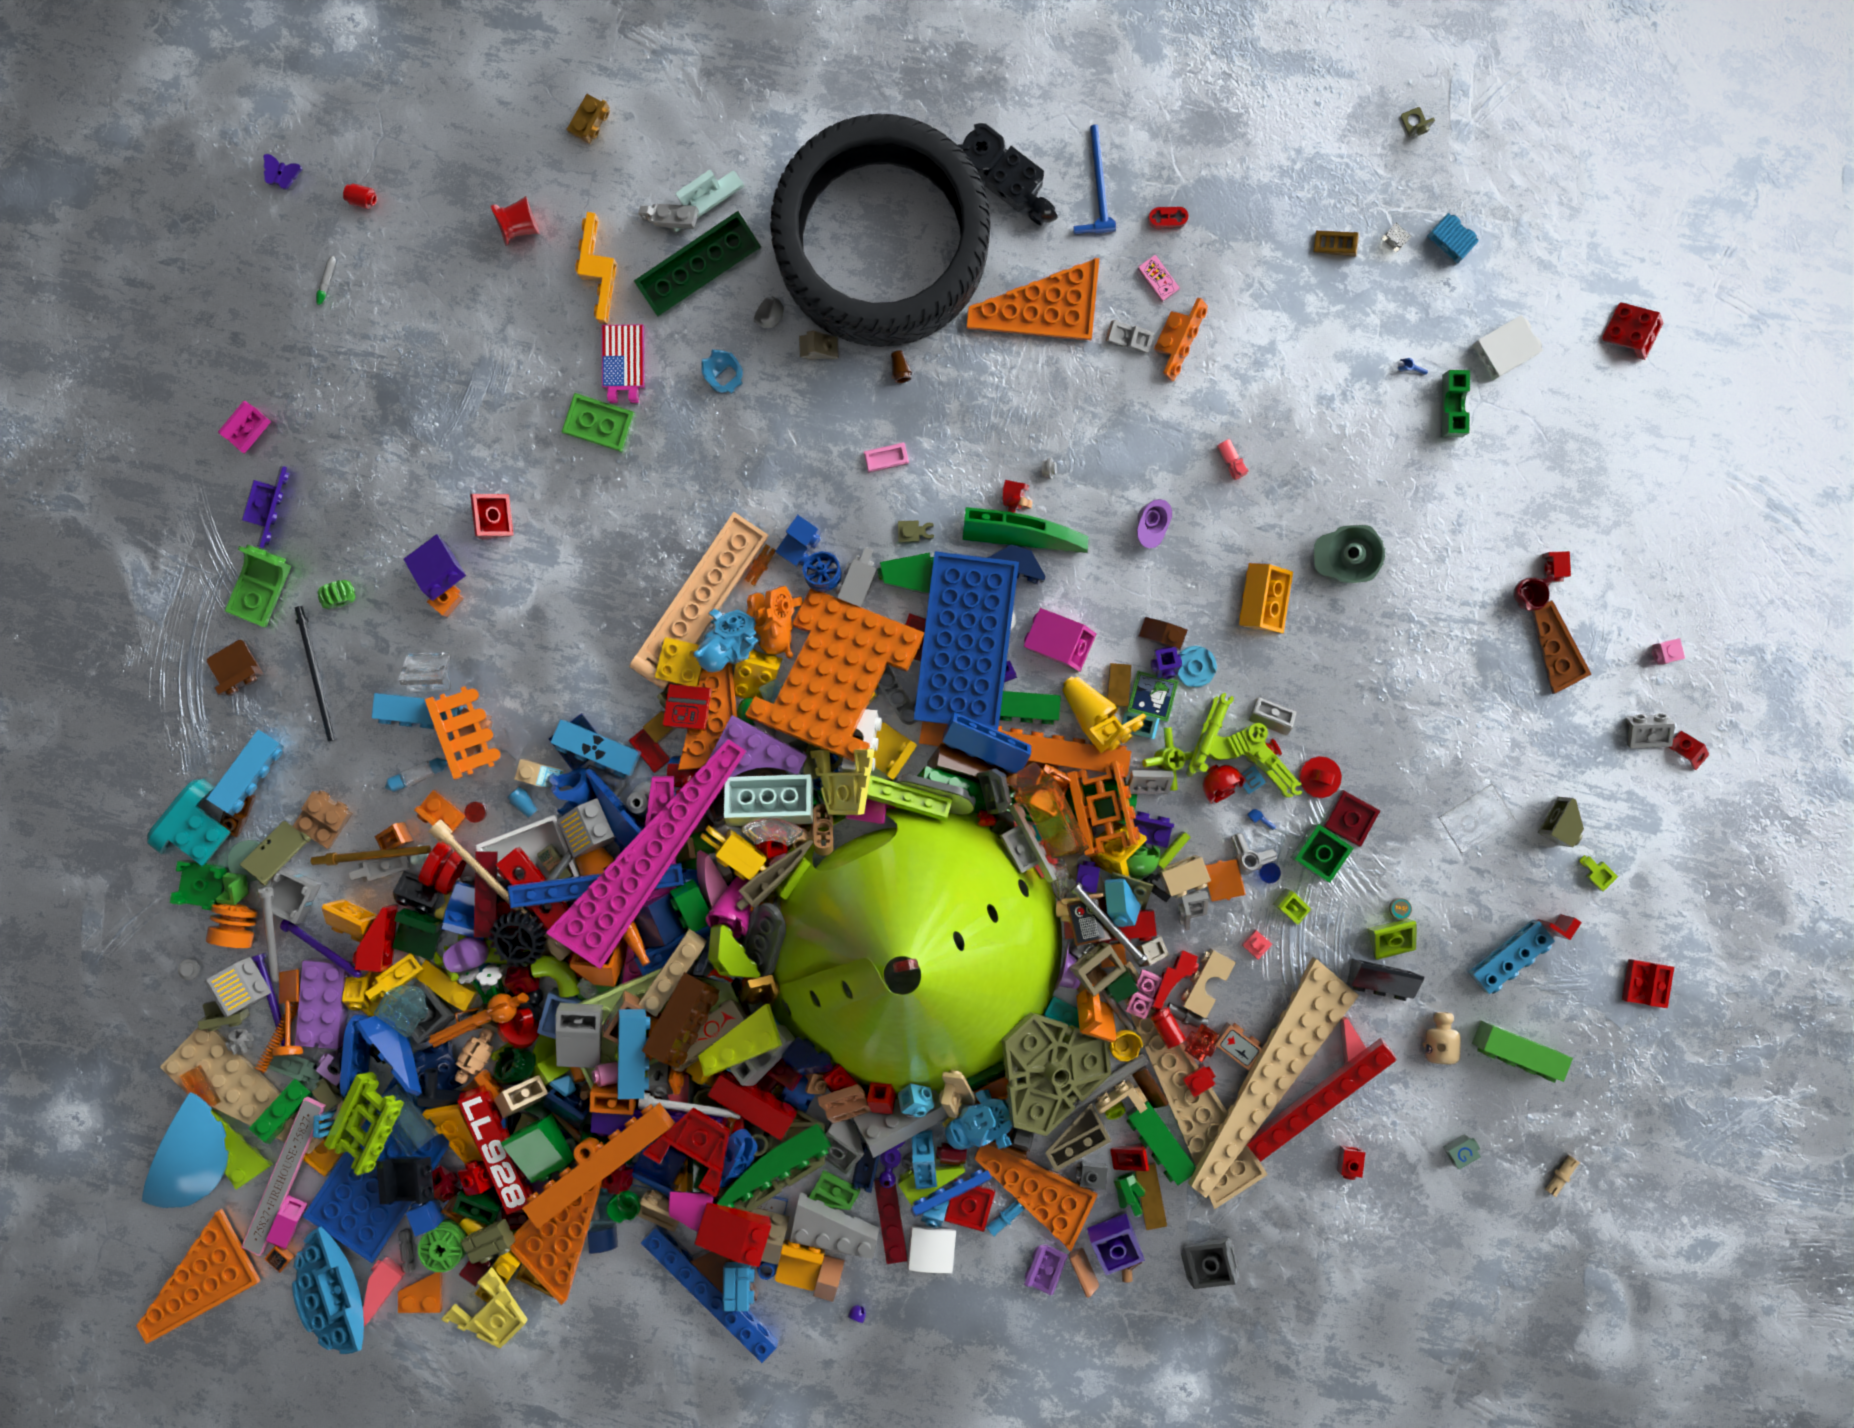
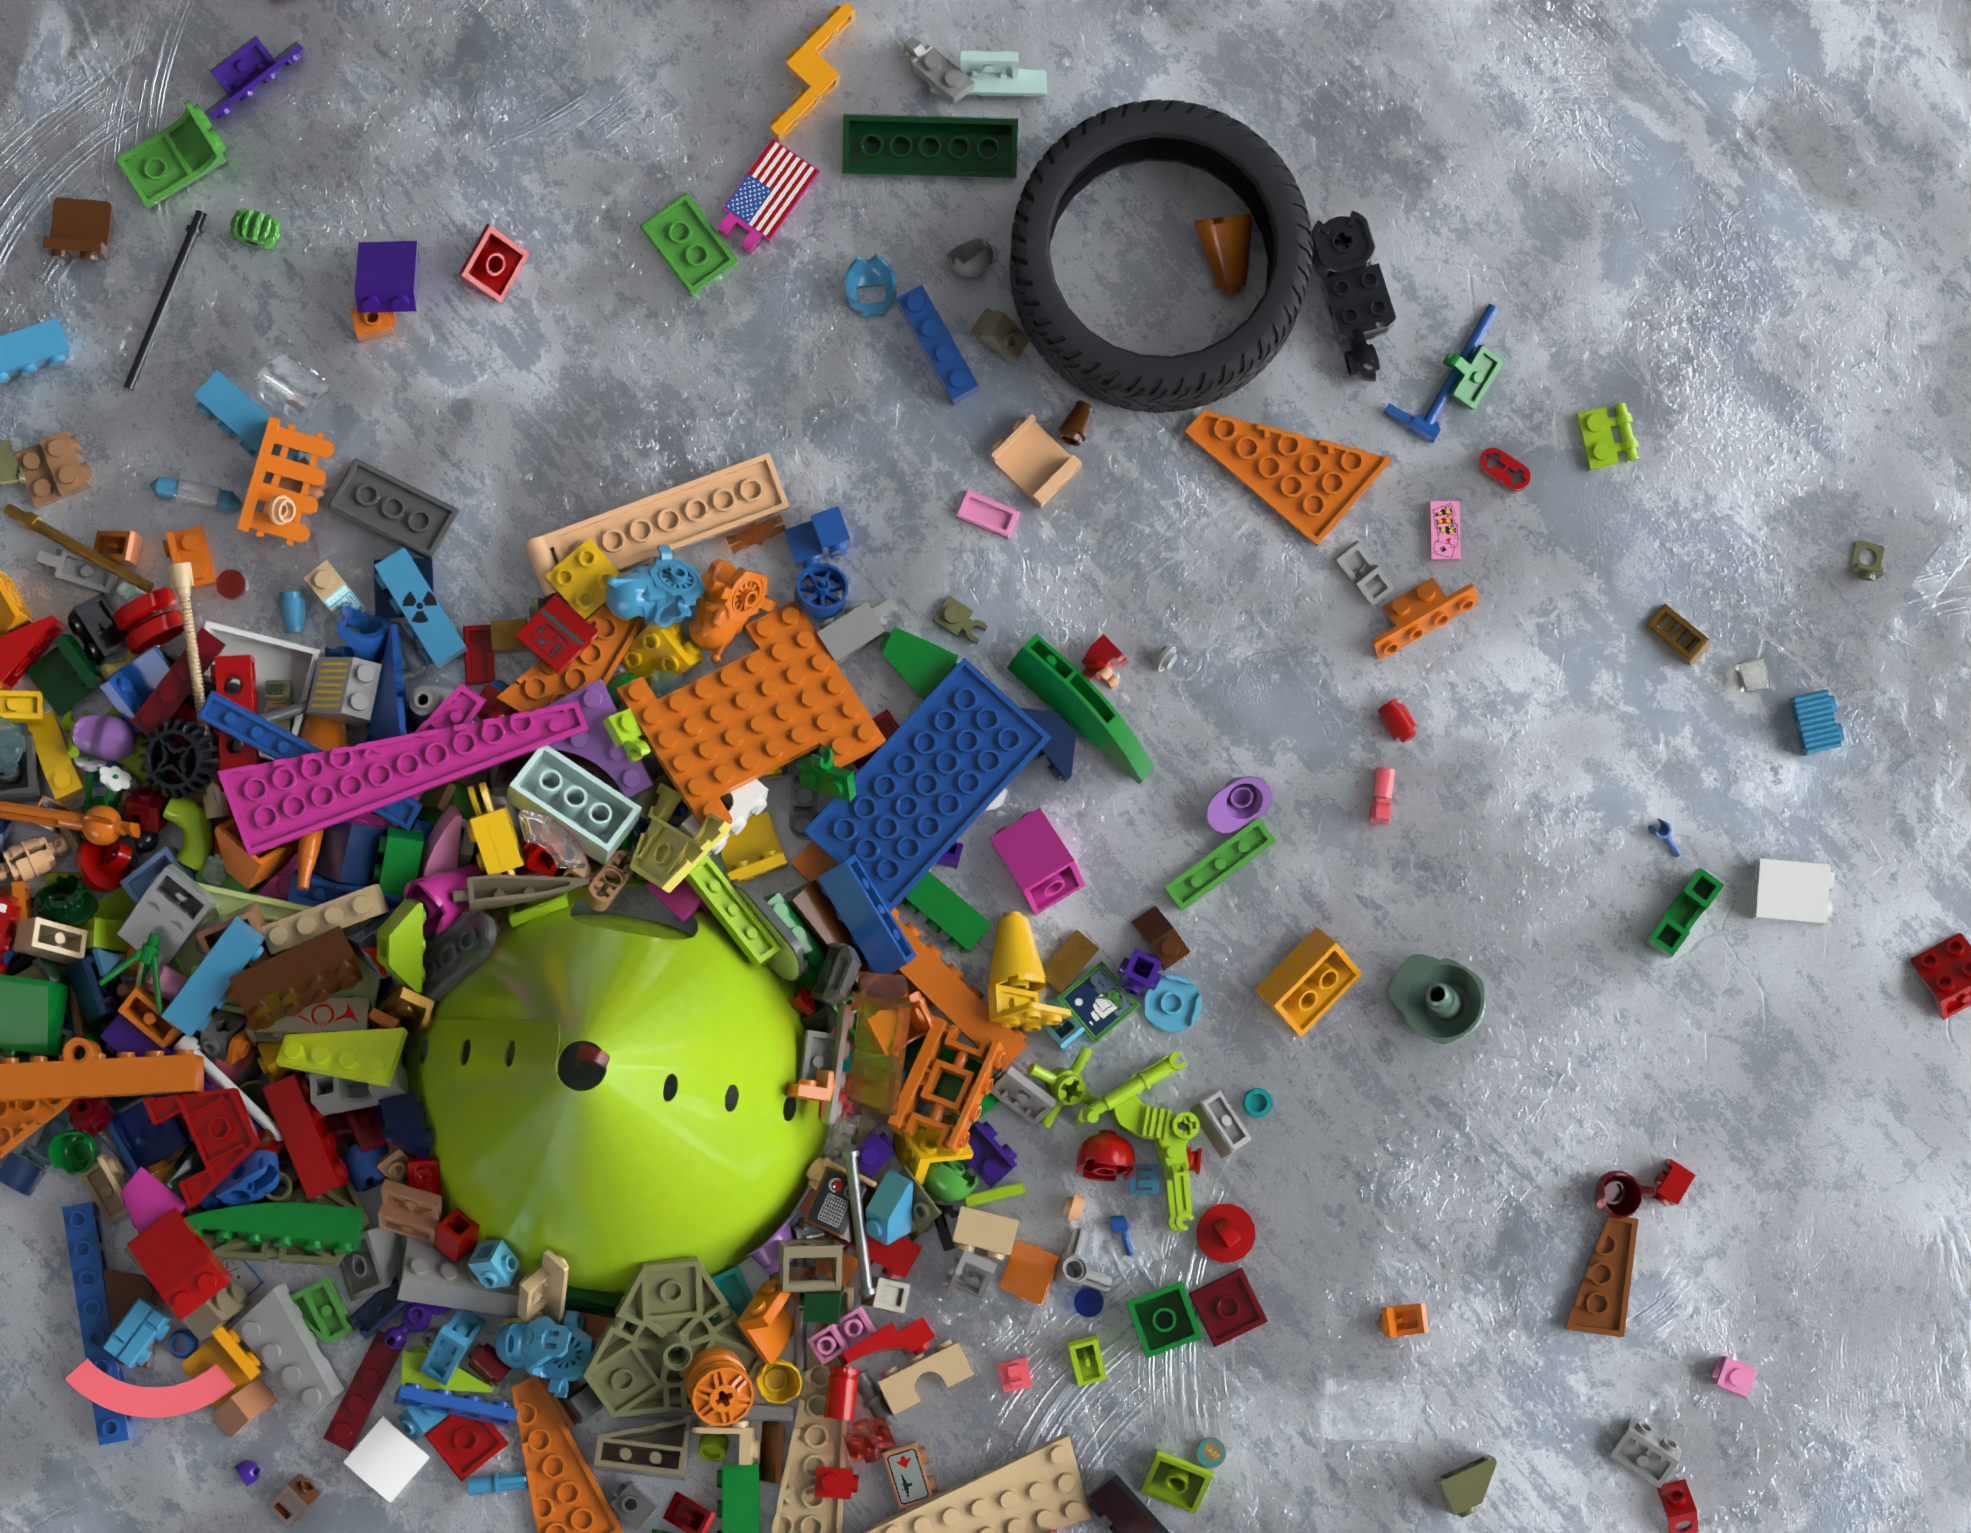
camera: 30 degrees right, 5 degrees down
none -> coral tile [64,1358,236,1418]
none -> green plant [99,932,163,1015]
none -> reddish brown bracket [266,1474,320,1527]
none -> light nougat plate [268,495,296,525]
none -> dark grey tile [328,458,460,562]
none -> orange tile [368,1008,402,1029]
none -> lime plate [602,708,651,763]
none -> orange wheel [683,1347,755,1426]
none -> orange bracket [786,1070,836,1101]
none -> green plate [797,746,856,802]
none -> blue brick [896,285,979,406]
none -> light nougat panel [991,414,1082,508]
none -> light nougat plate [1063,1192,1086,1222]
none -> bright green plate [1164,817,1276,912]
none -> orange cone [1194,213,1253,294]
none -> teal tile [1243,1088,1273,1118]
none -> red brick [1378,698,1419,744]
none -> orange bracket [1379,1303,1429,1338]
none -> plate [1442,345,1505,410]
none -> lime plate [1576,403,1639,471]

